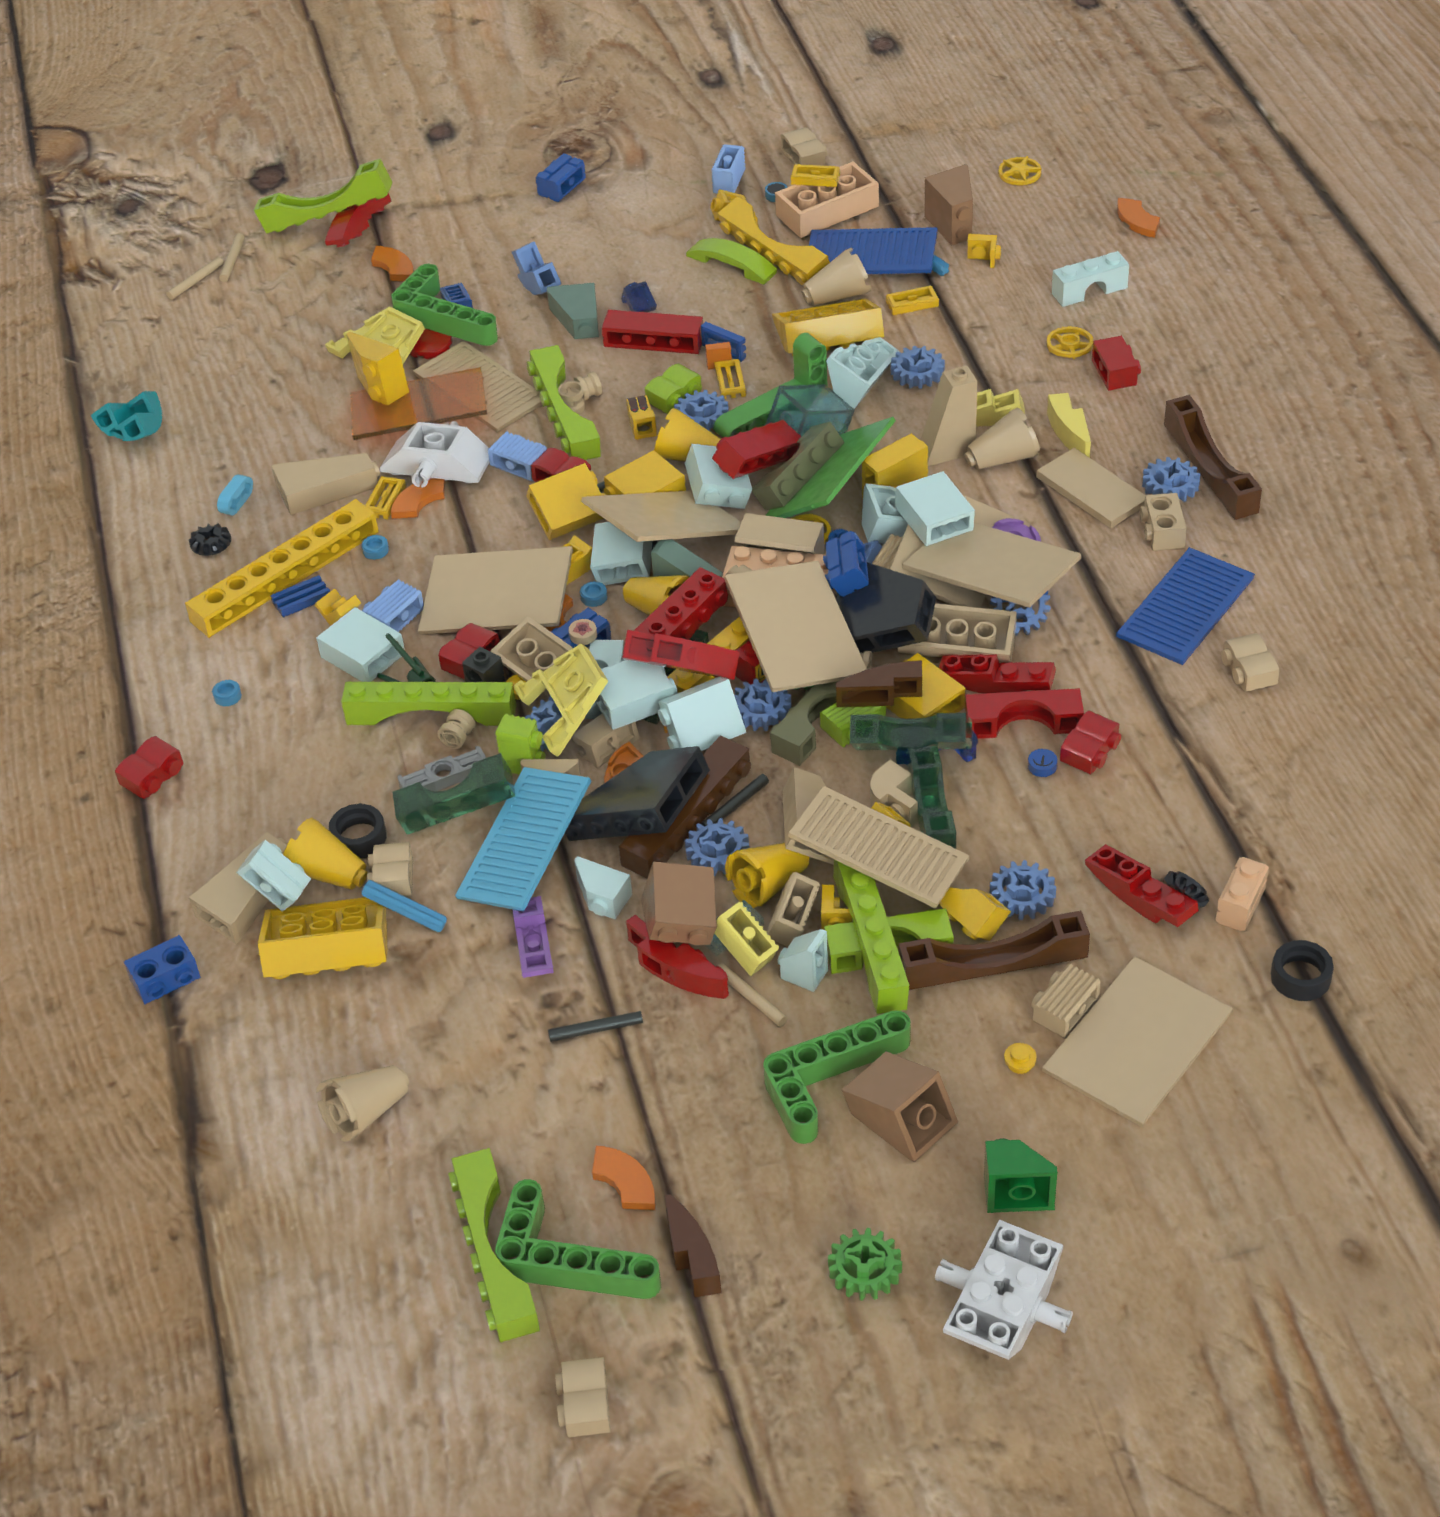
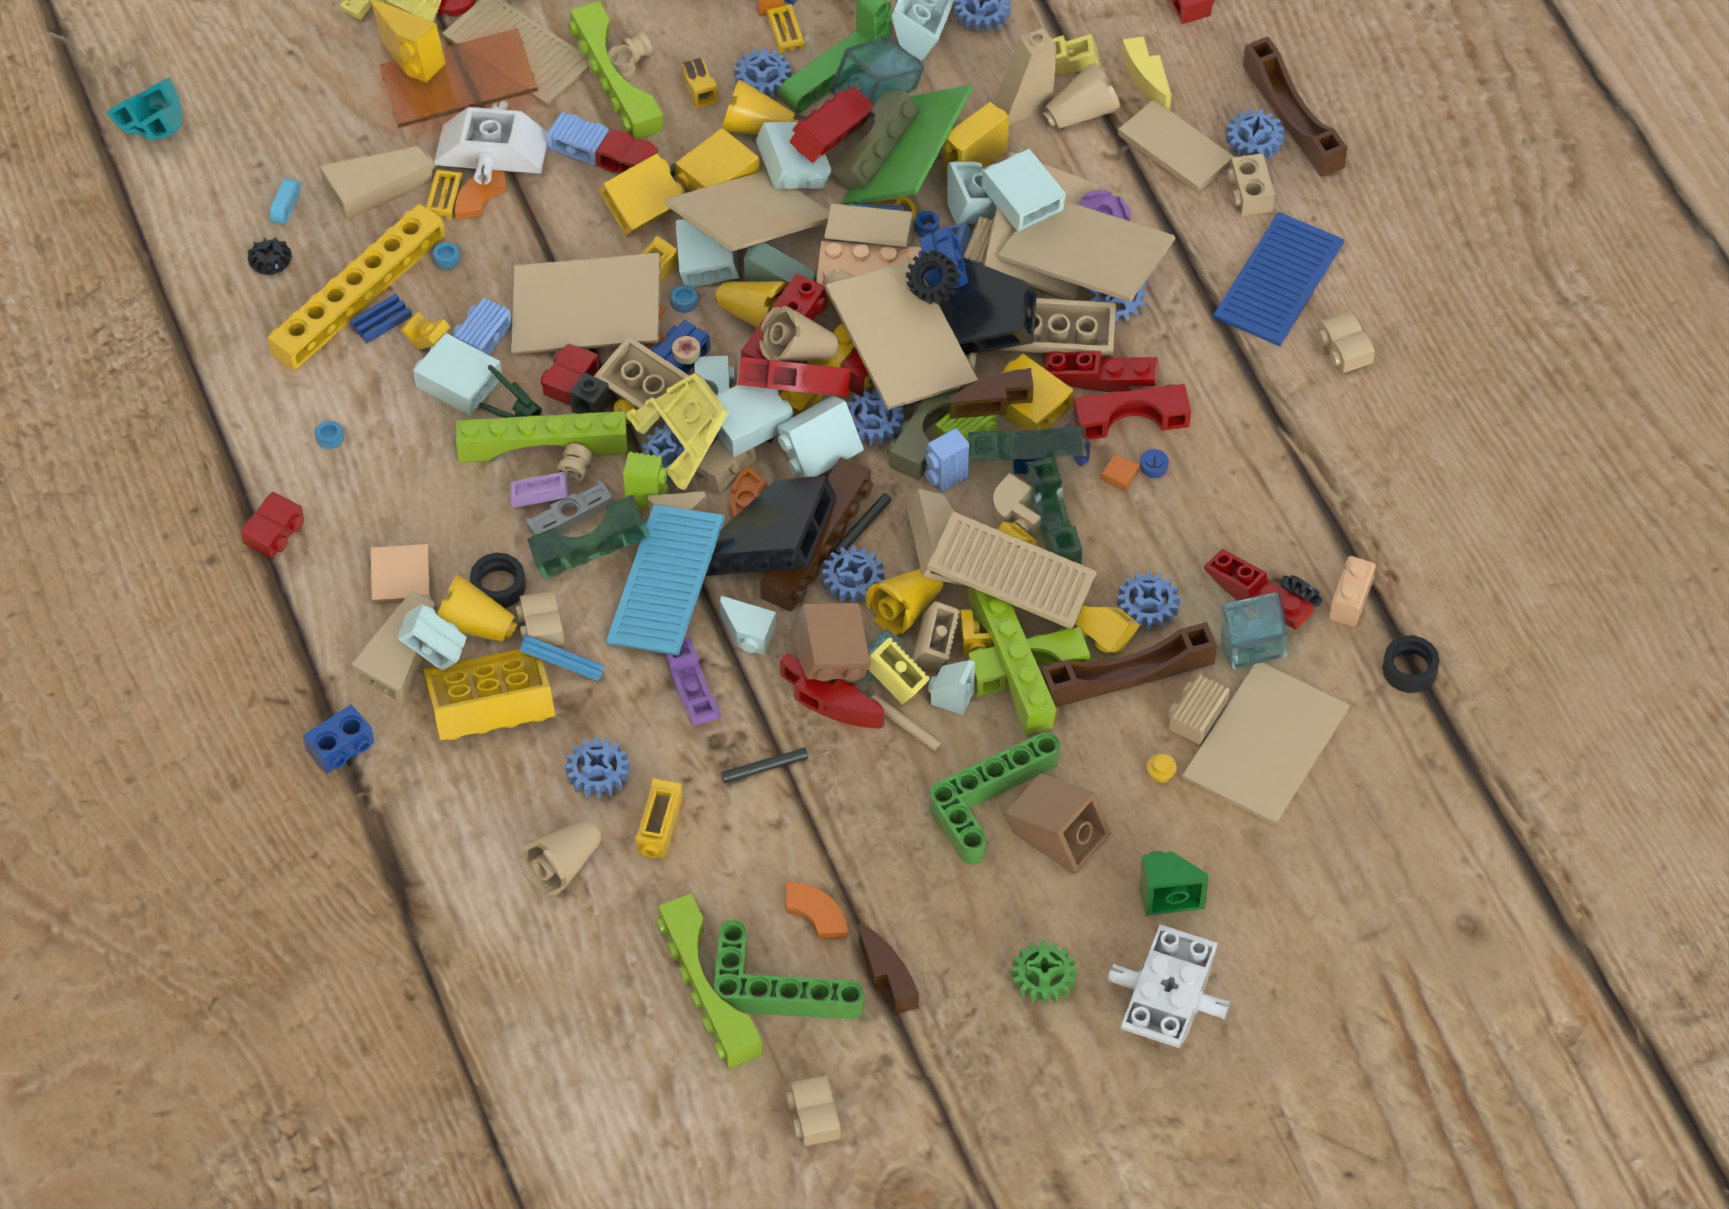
camera: 10 degrees left, 10 degrees up
lime brick [645,363,702,414] -> none
red brick [1060,710,1121,775] -> none
none -> light nougat slope [371,544,430,602]
none -> lavender plate [510,472,568,508]
none -> medium blue gear [565,737,630,799]
none -> yellow window [635,778,683,859]
none -> tan cone [759,306,838,362]
none -> black tyre [906,250,960,304]
none -> light blue brick [925,428,969,492]
none -> orange tile [1101,454,1140,491]
none -> clear light blue slope [1221,592,1288,669]

